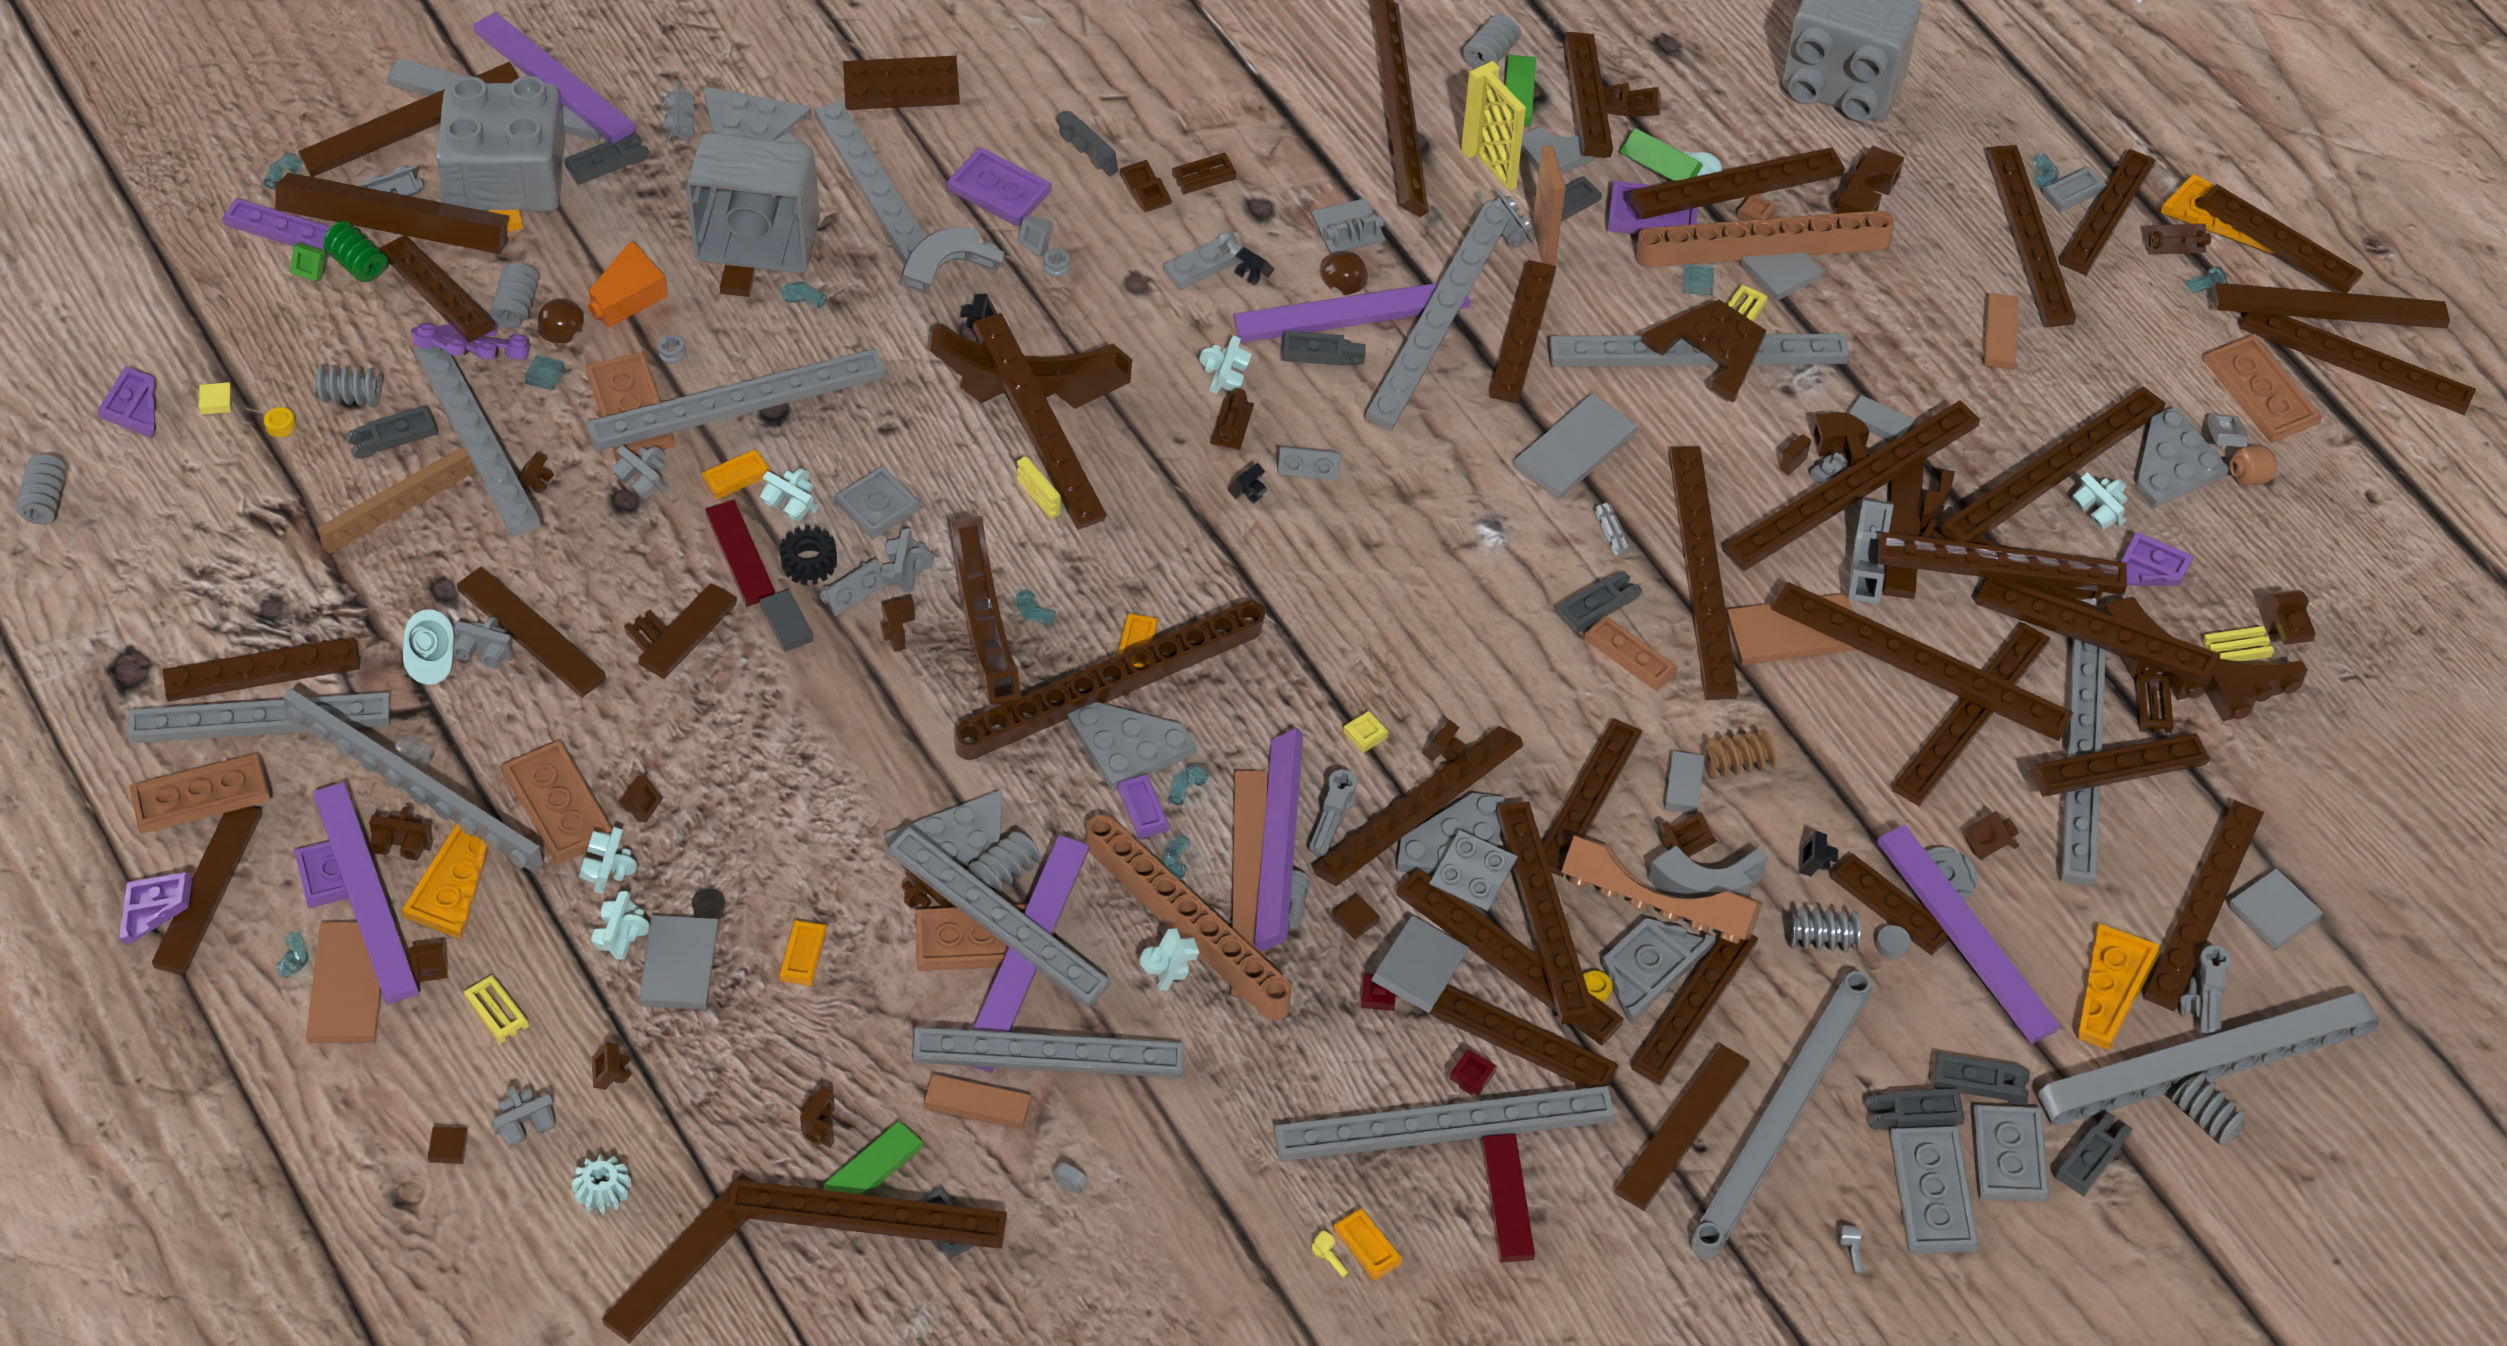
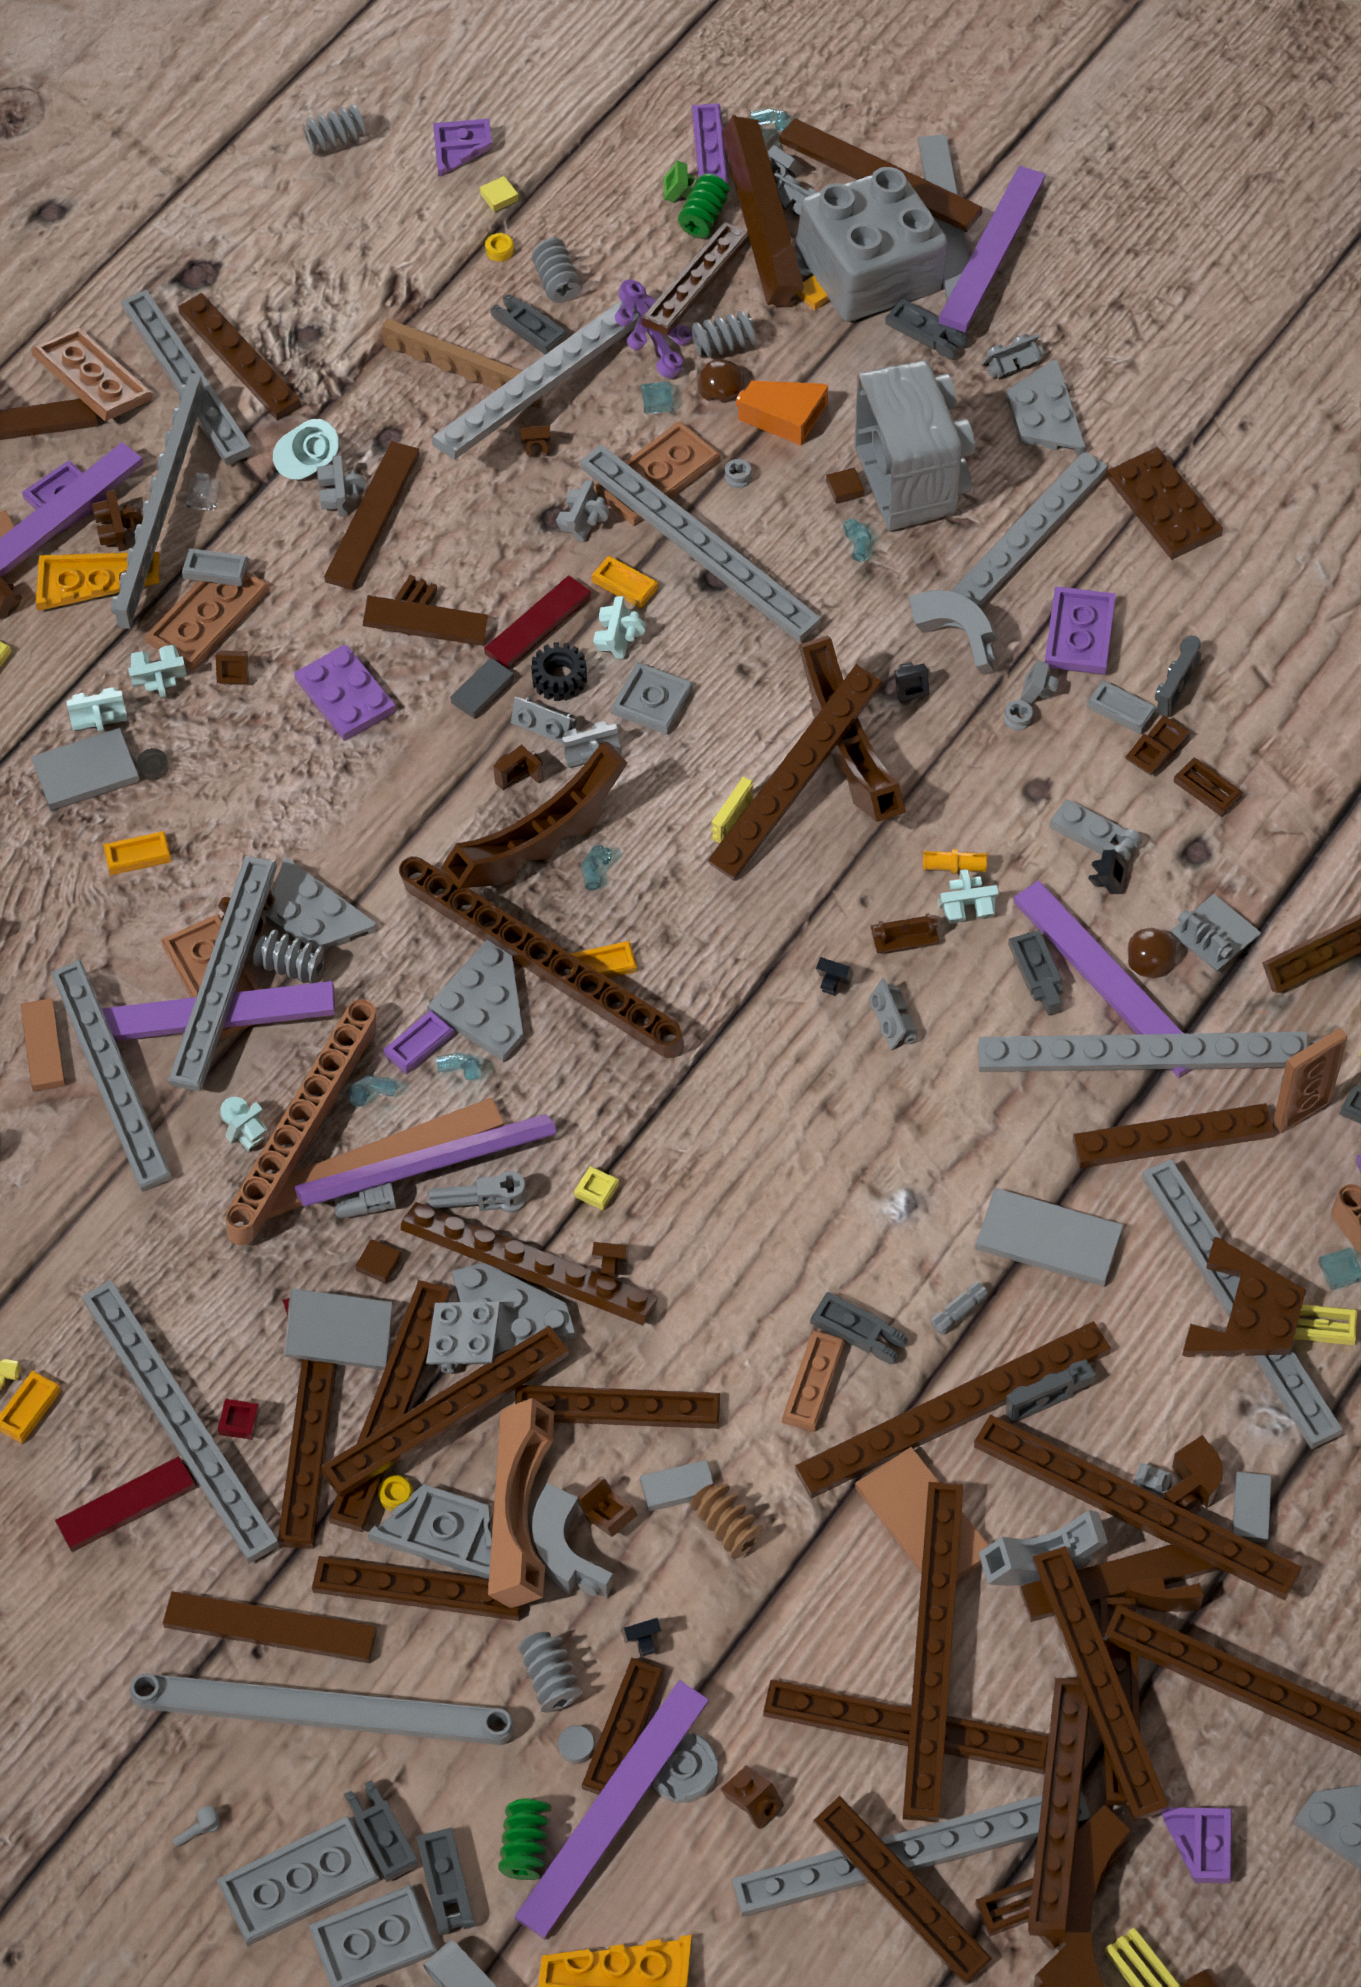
camera: 70 degrees right, 5 degrees up
reddish brown tile [1780,434,1811,476] -> none
light aqua hips [2072,472,2128,530] -> none
none -> light grey tile [182,548,249,586]
none -> medium lavender plate [294,644,396,741]
none -> green piece [498,1798,551,1880]
none -> light grey tile [768,145,804,177]
none -> light orange pin [923,849,987,874]
none -> dark grey hinge [1006,1360,1096,1423]
none -> light grey tile [1087,680,1157,734]

